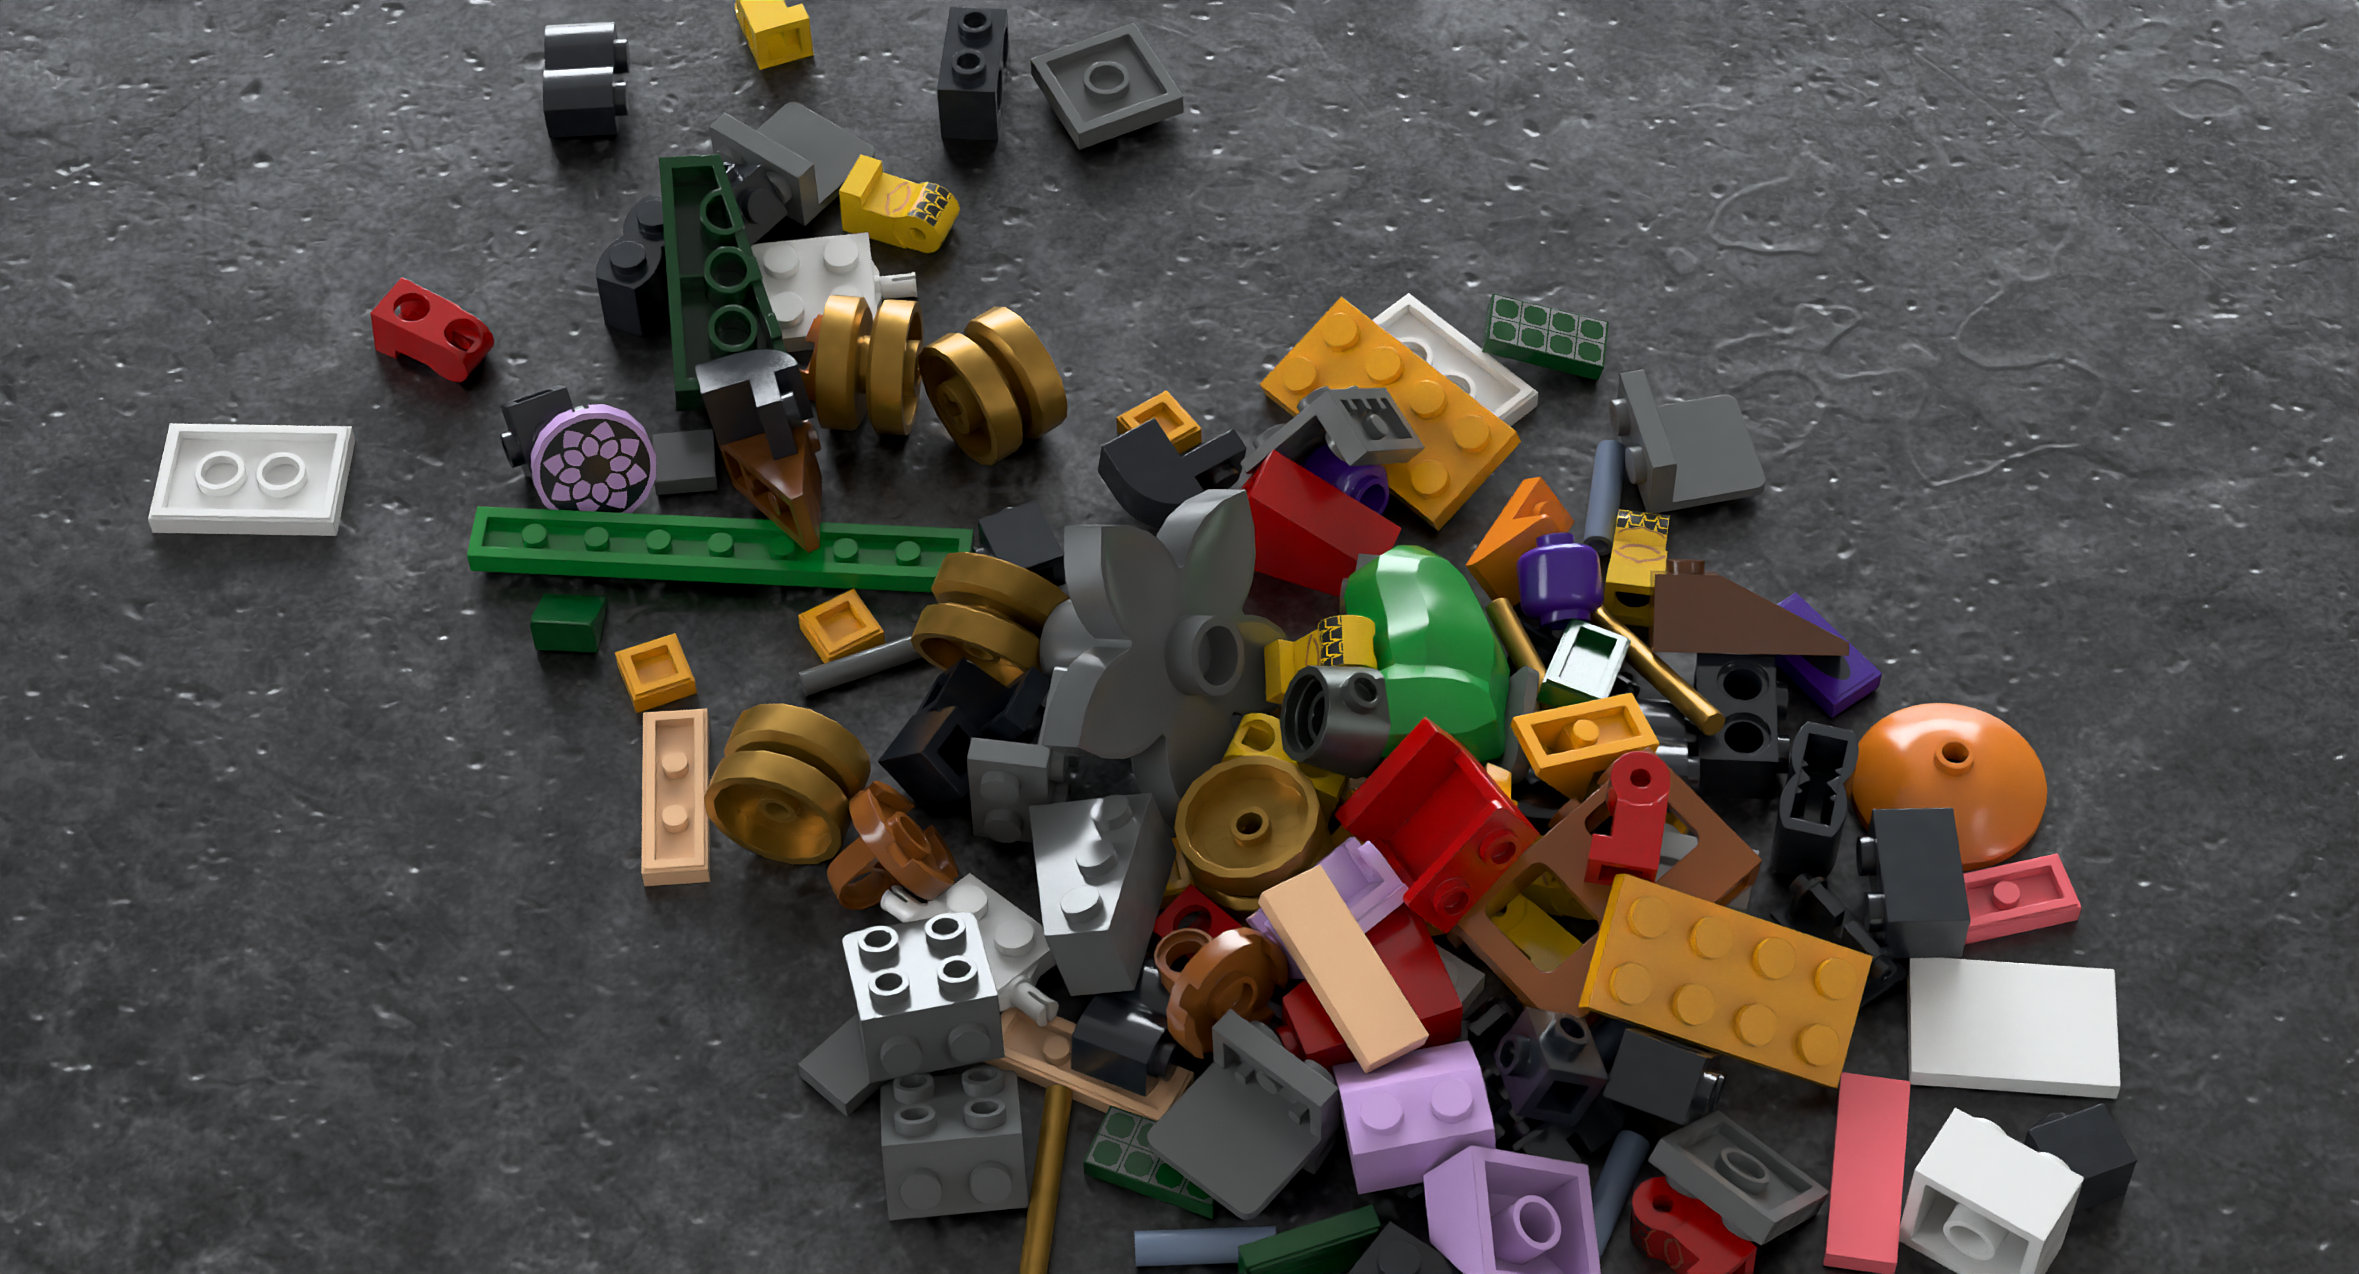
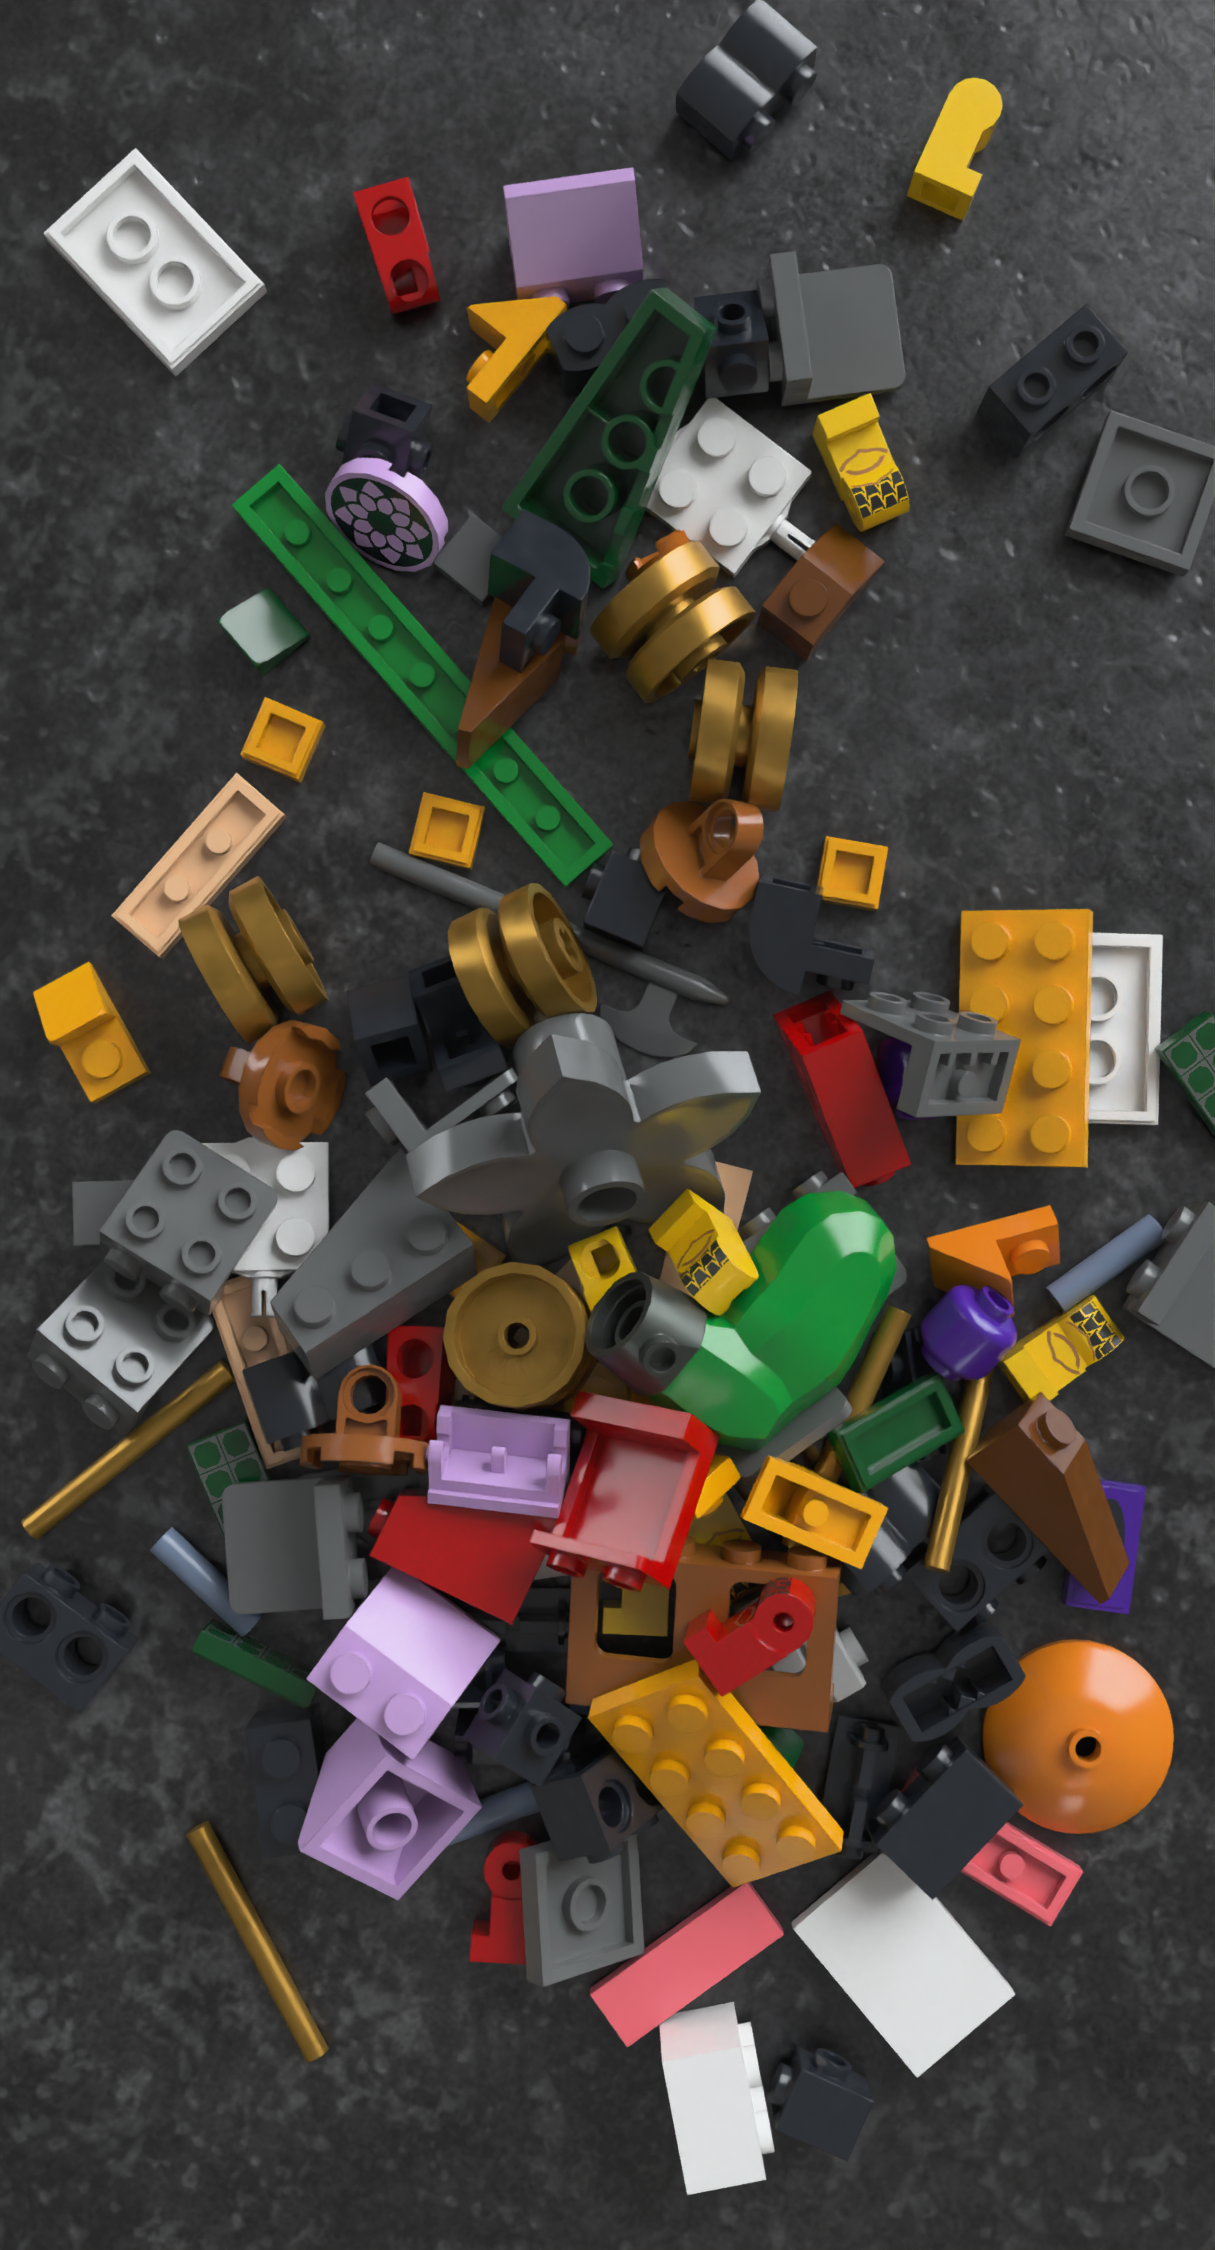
camera: 40 degrees right, 35 degrees up
light nougat tile [1258,865,1429,1074] -> none
none -> light orange slope [33,962,151,1103]
none -> light orange slope [466,296,567,423]
none -> lavender slope [503,167,643,308]
none -> dark orange tile [639,799,764,923]
none -> reddish brown slope [757,523,885,662]

